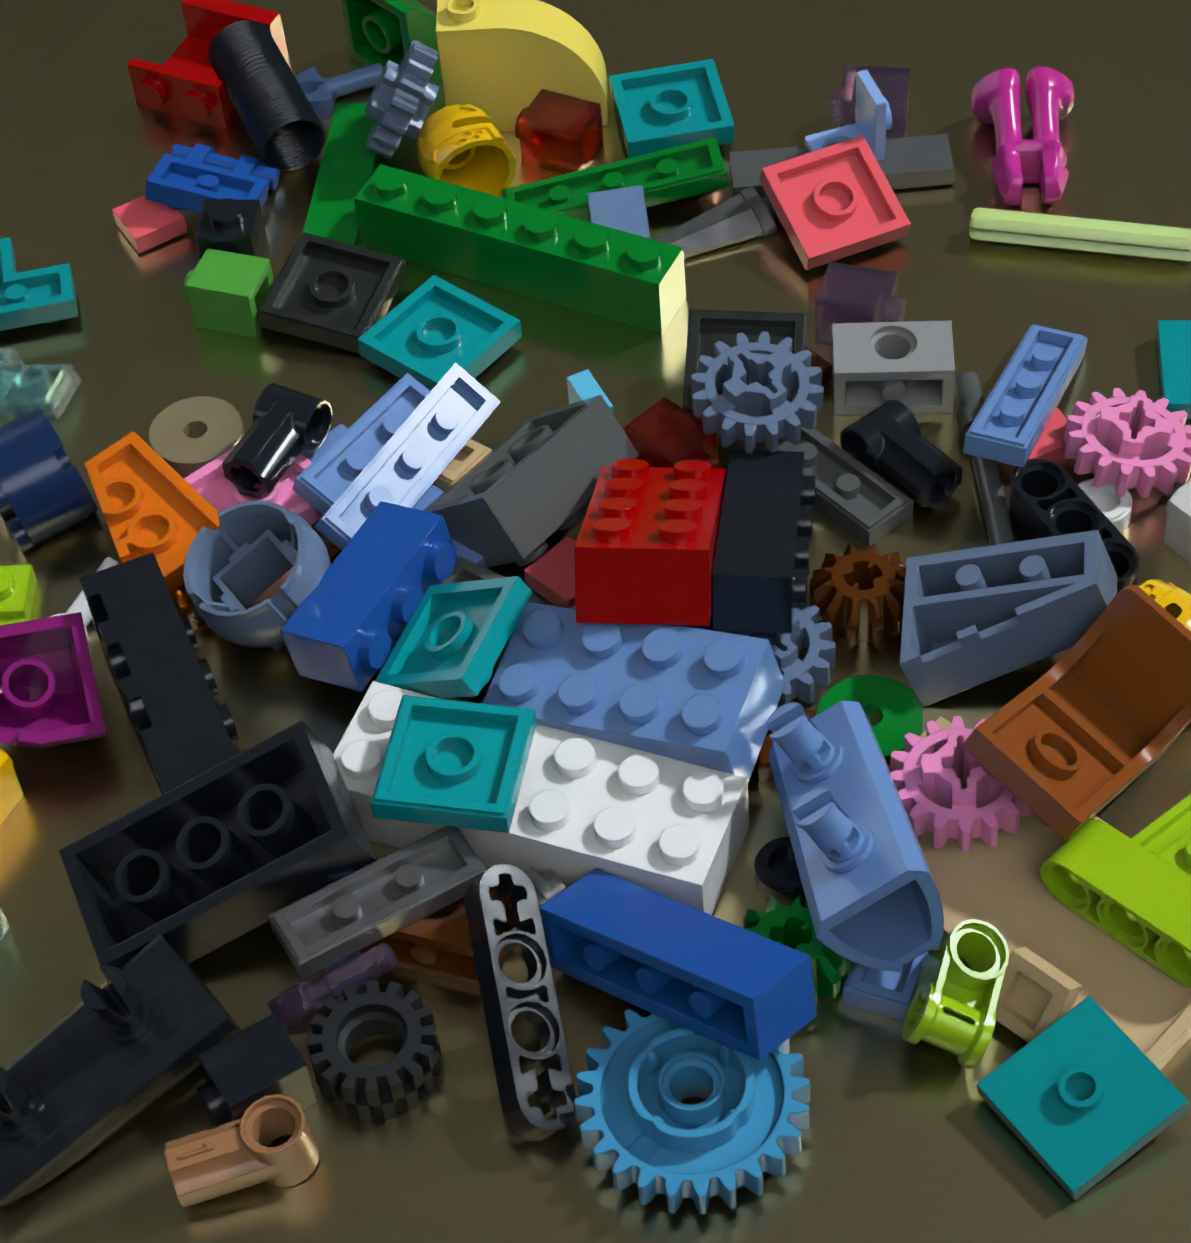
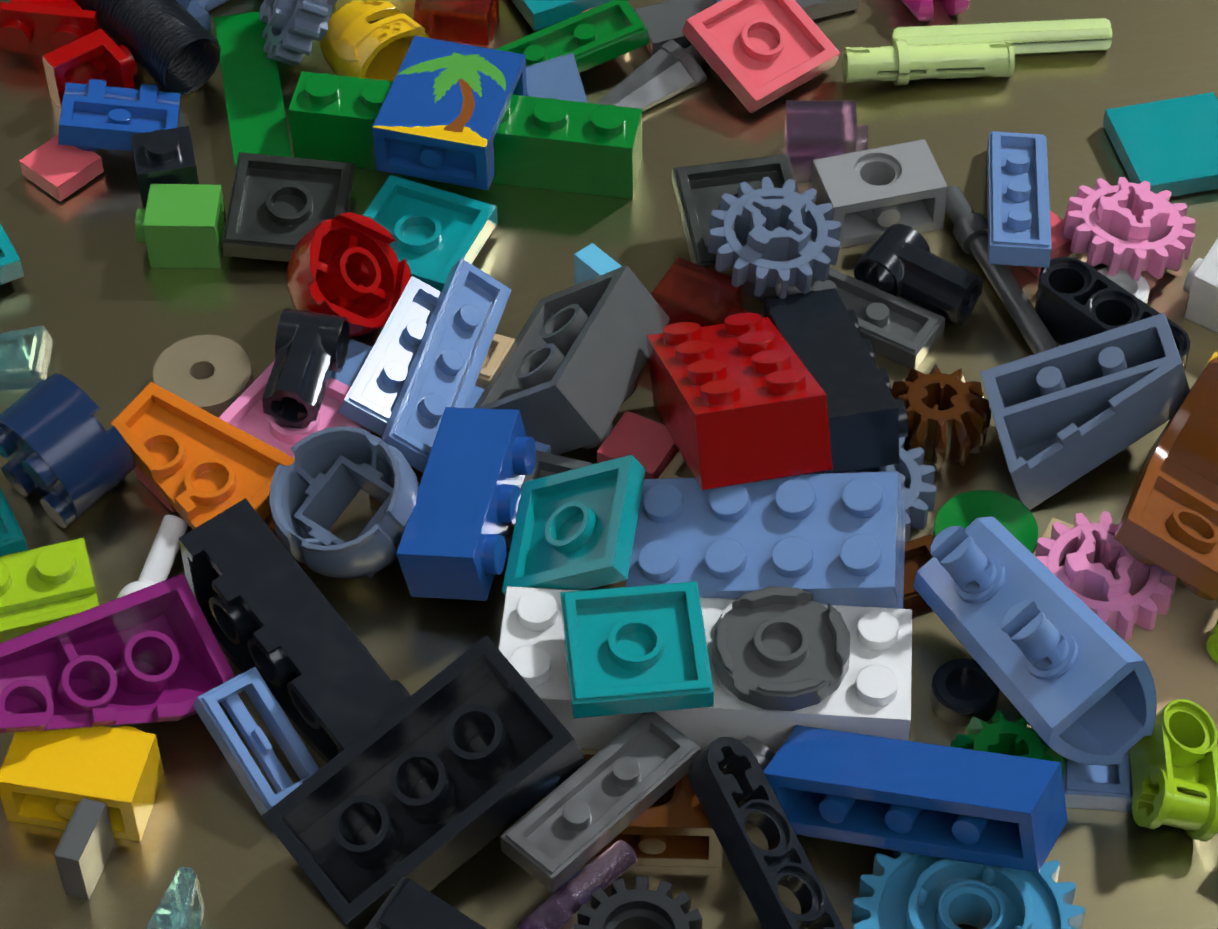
camera: 20 degrees left, 0 degrees up
none -> red bracket [42,28,138,109]
none -> medium blue tile [193,667,319,820]
none -> red cylinder [287,212,411,339]
none -> blue panel [372,36,527,190]
none -> dark grey tile [712,587,850,711]
none -> yellowish green pin [842,40,1015,86]

